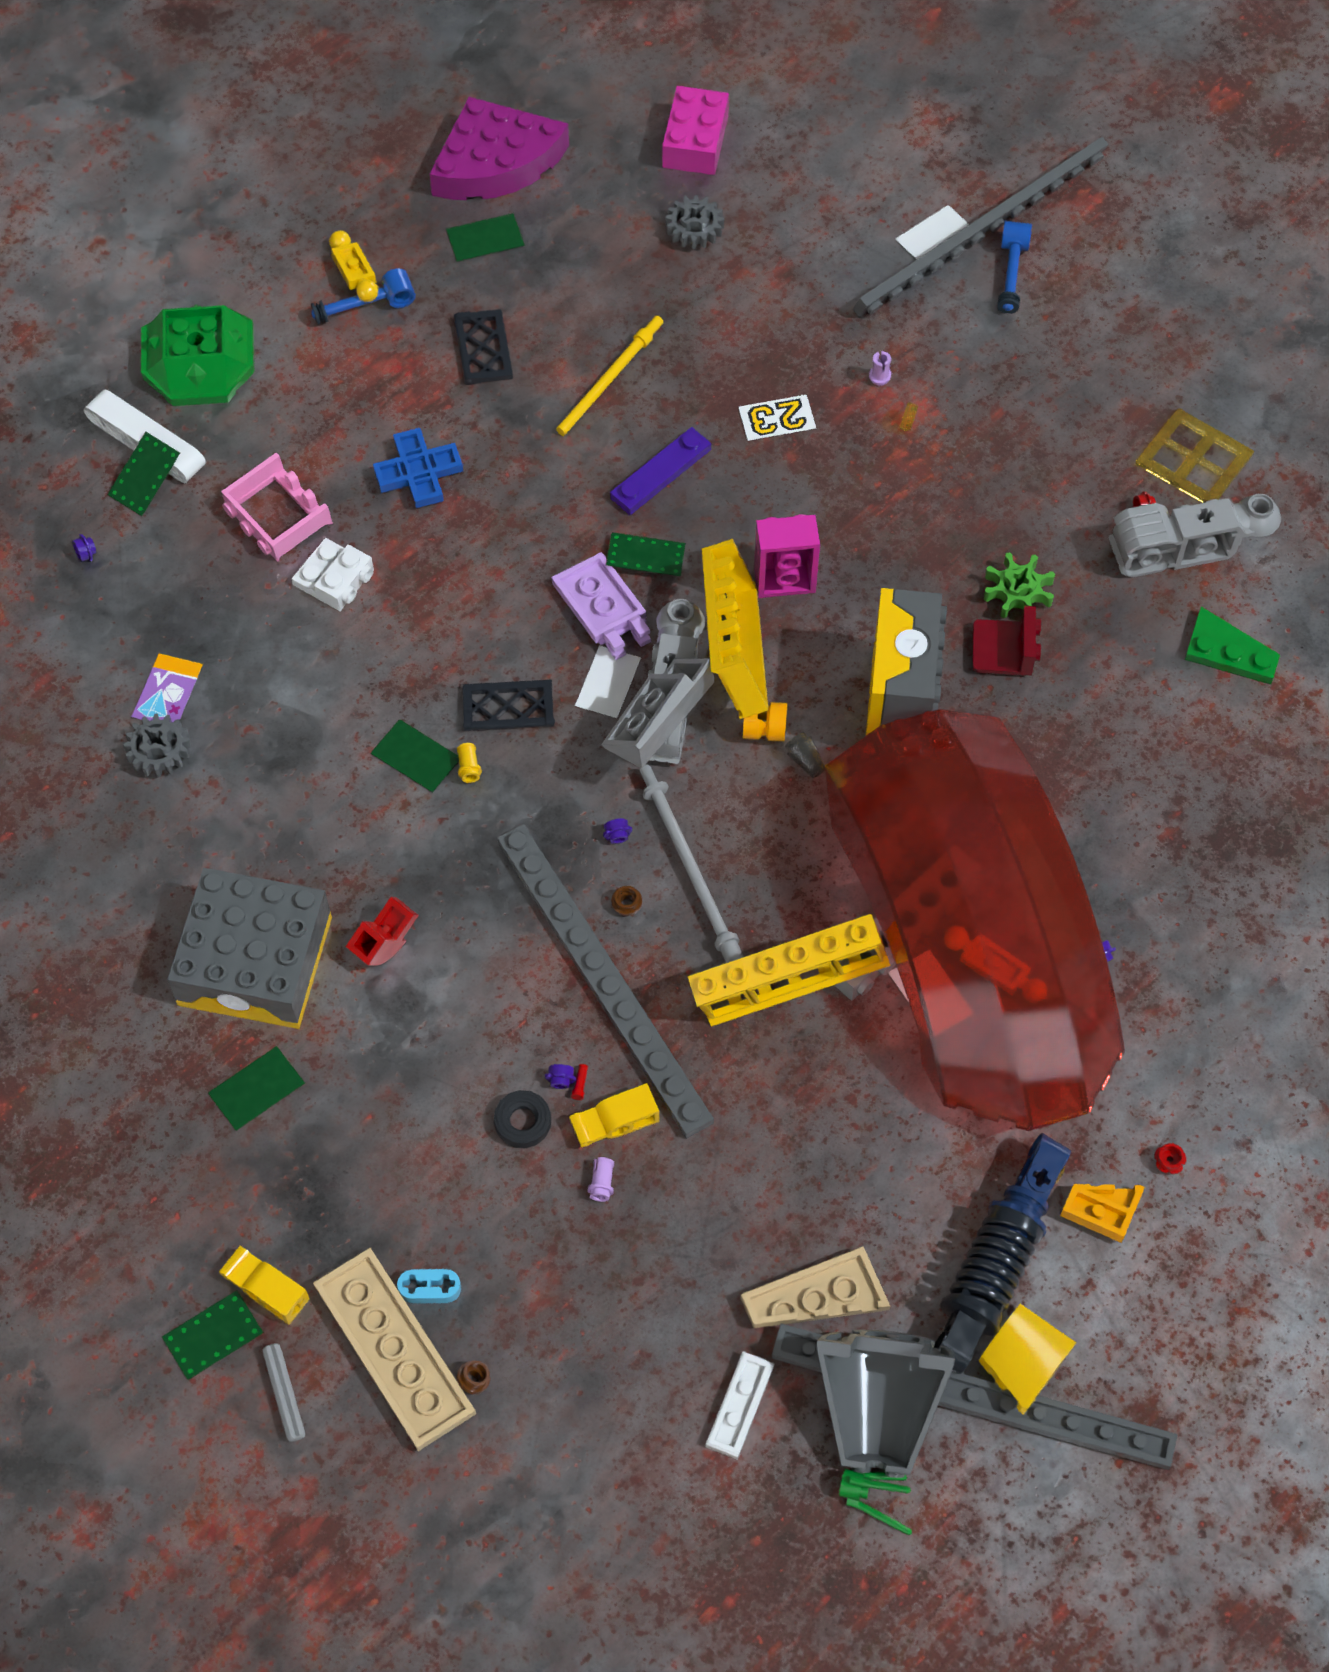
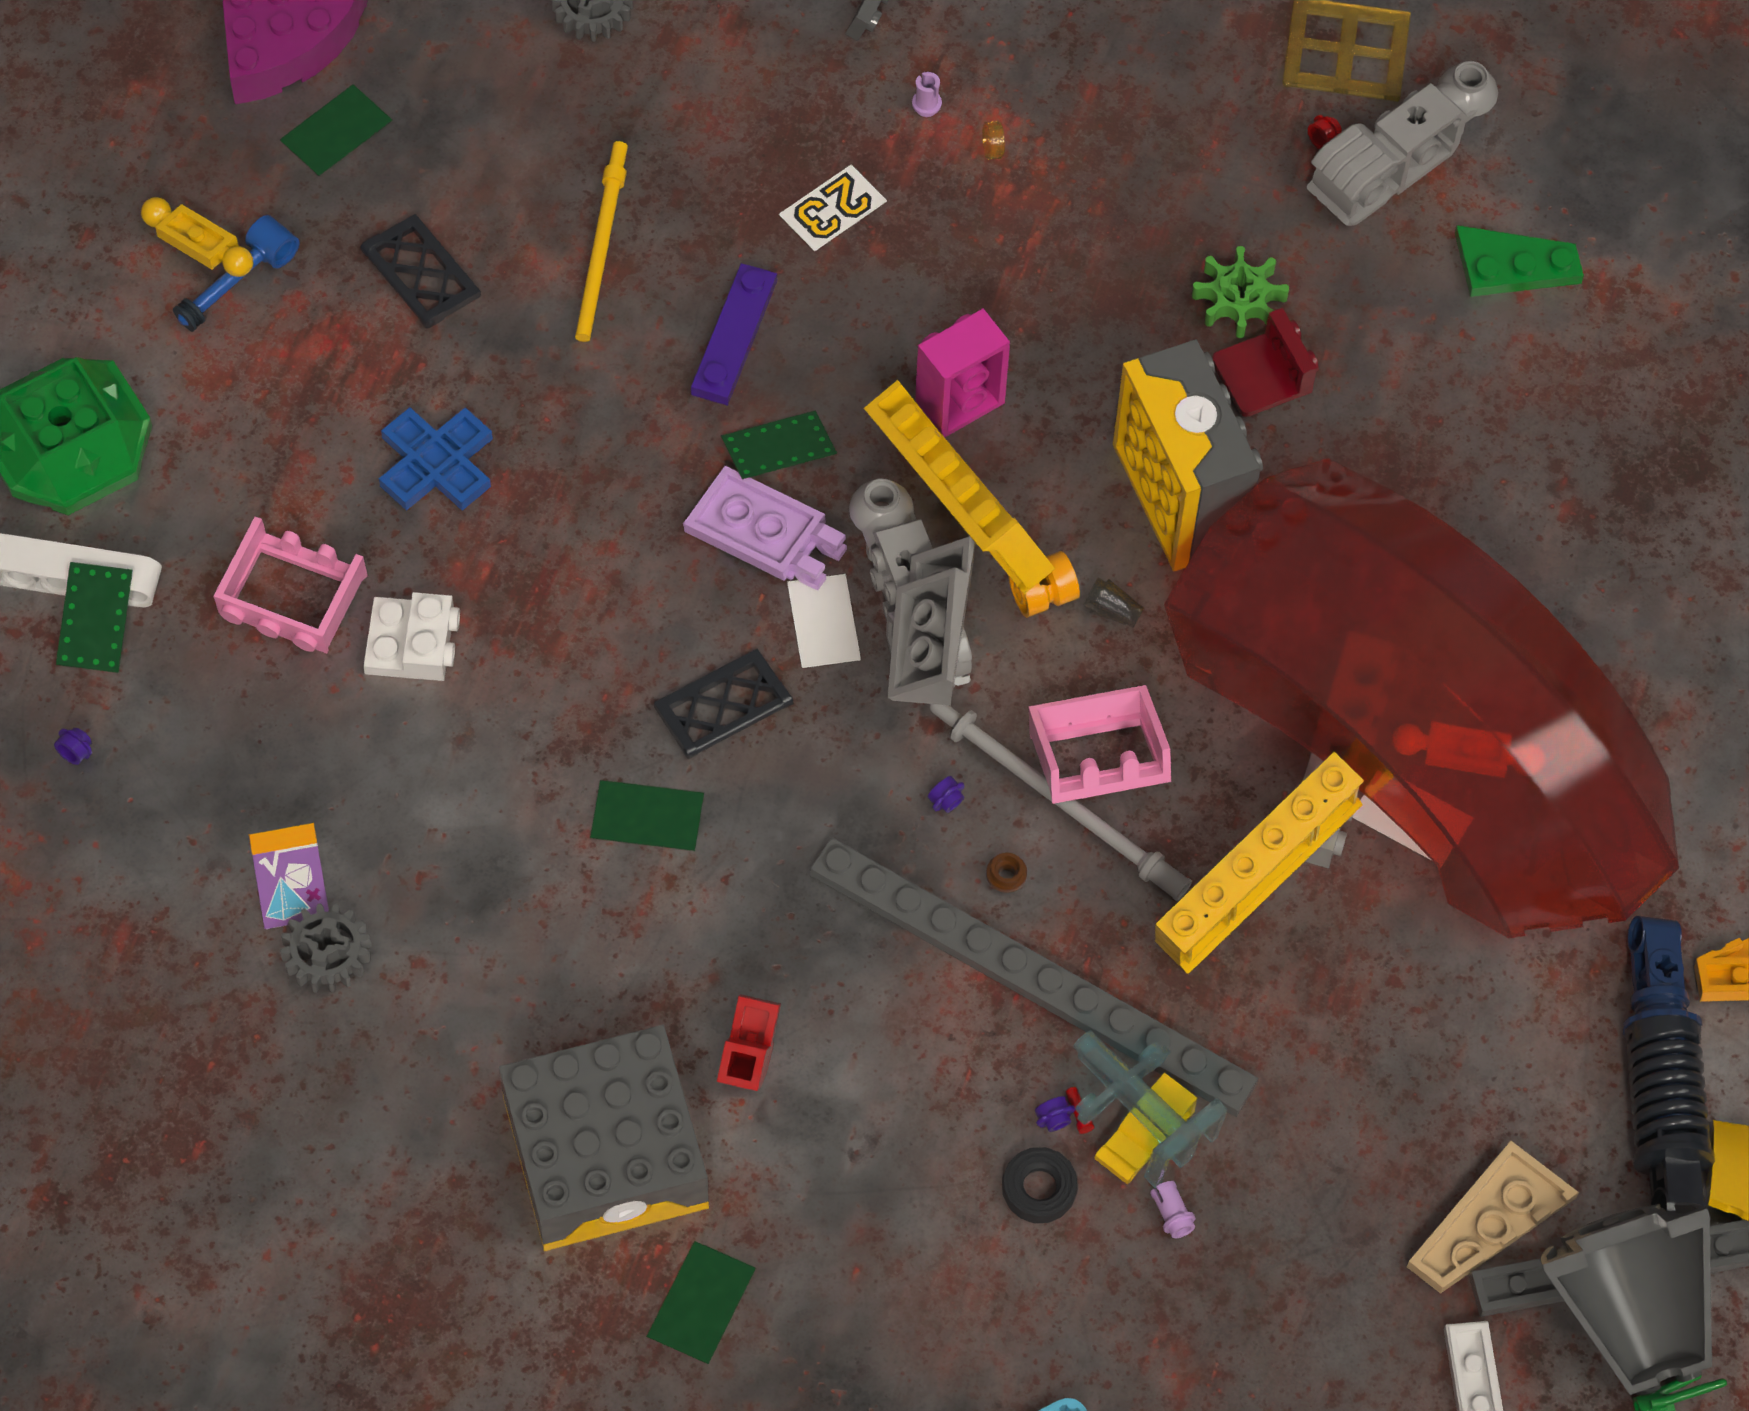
camera: 30 degrees left, 0 degrees up
yellow pin [456,743,482,783] -> none
none -> bright pink window [1028,685,1171,804]
none -> clear light blue piece [1073,1030,1228,1189]

